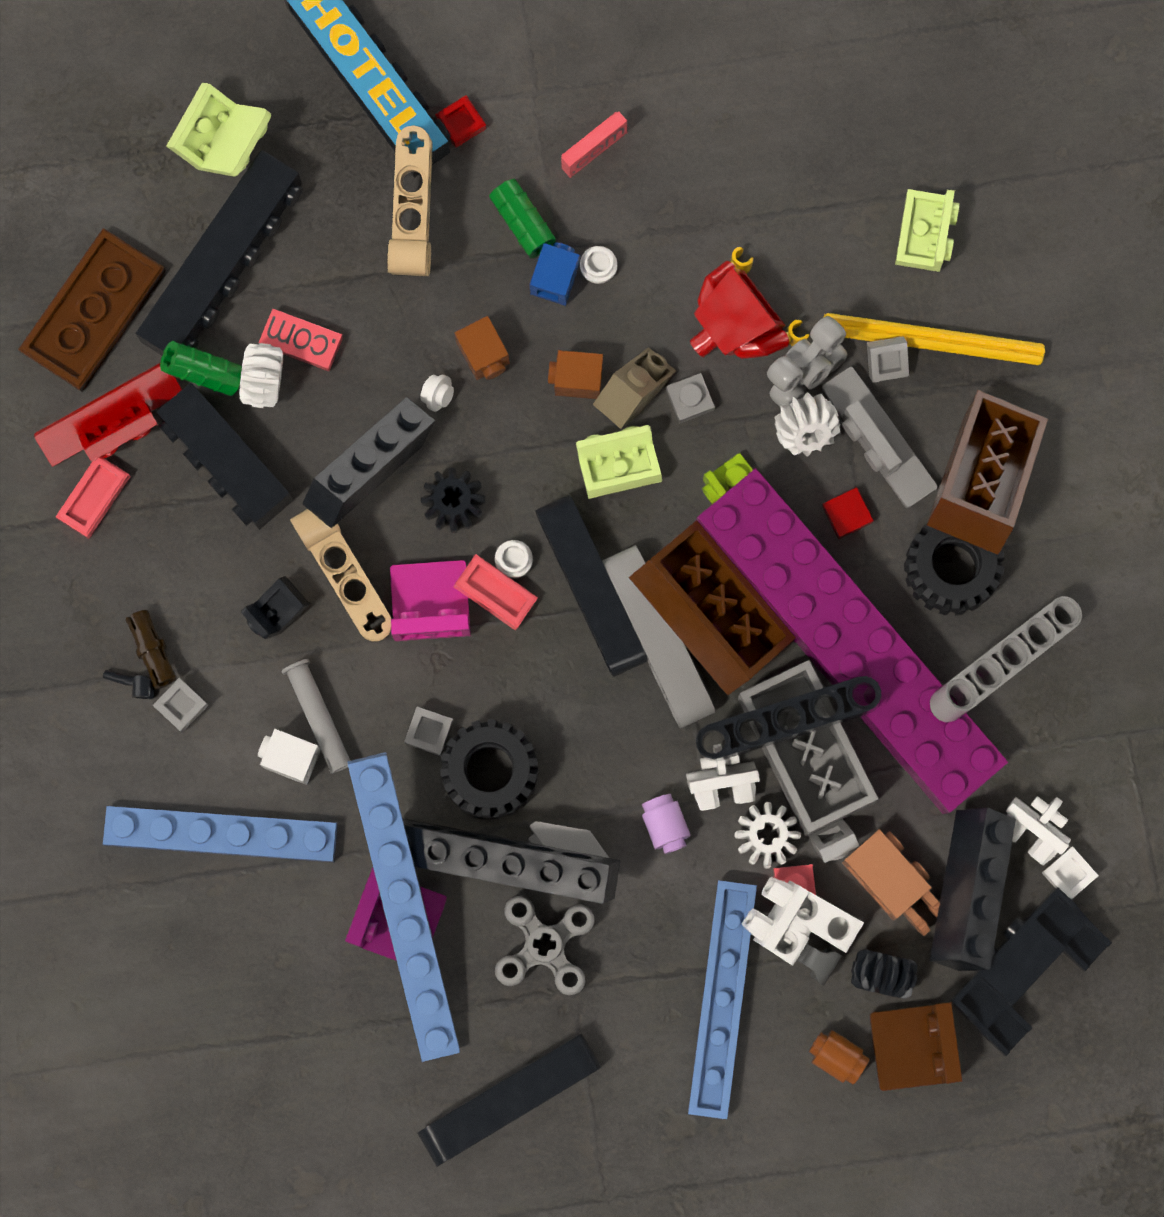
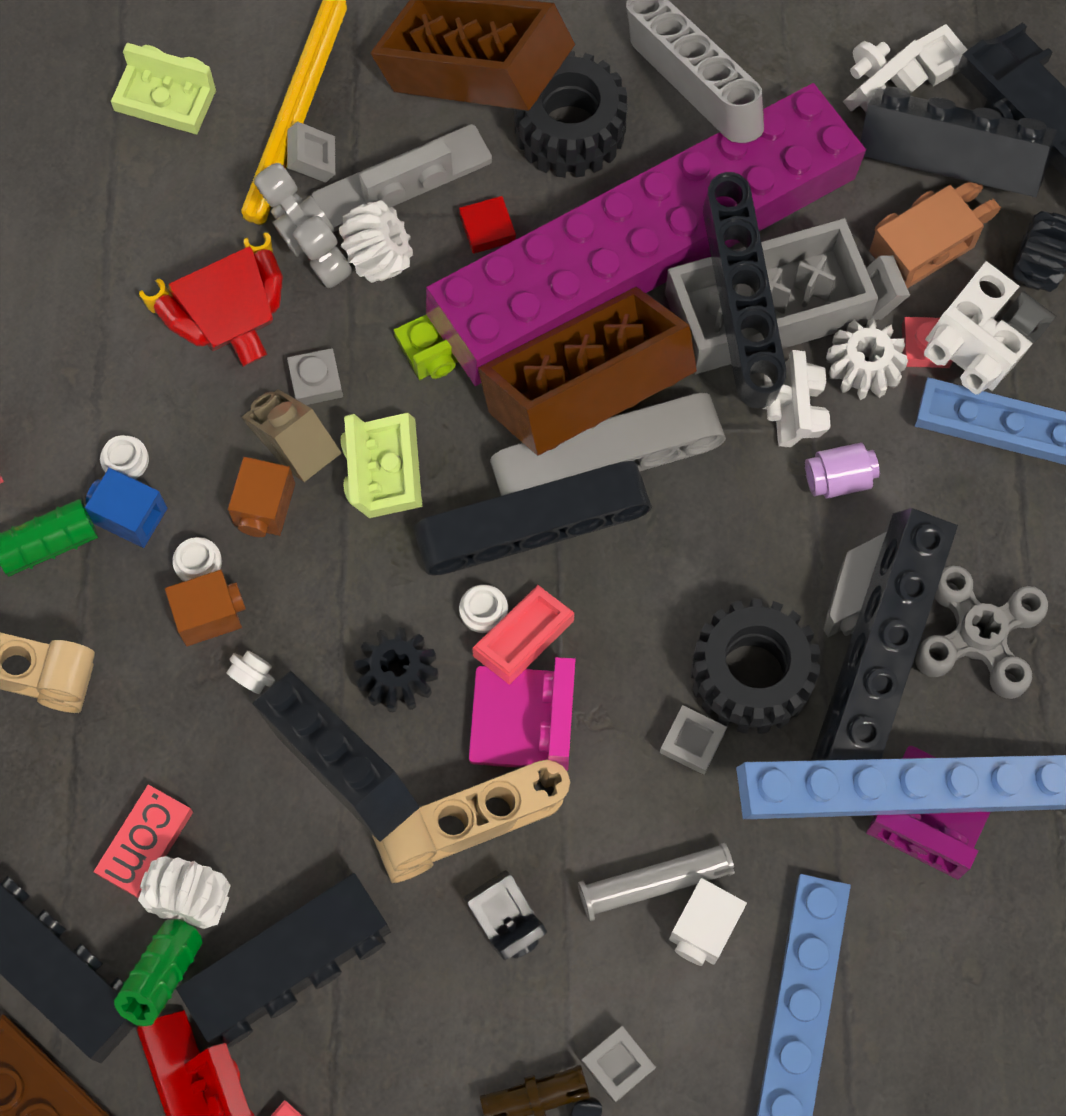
camera: 85 degrees left, 10 degrees down
none -> white plate [173,537,222,581]

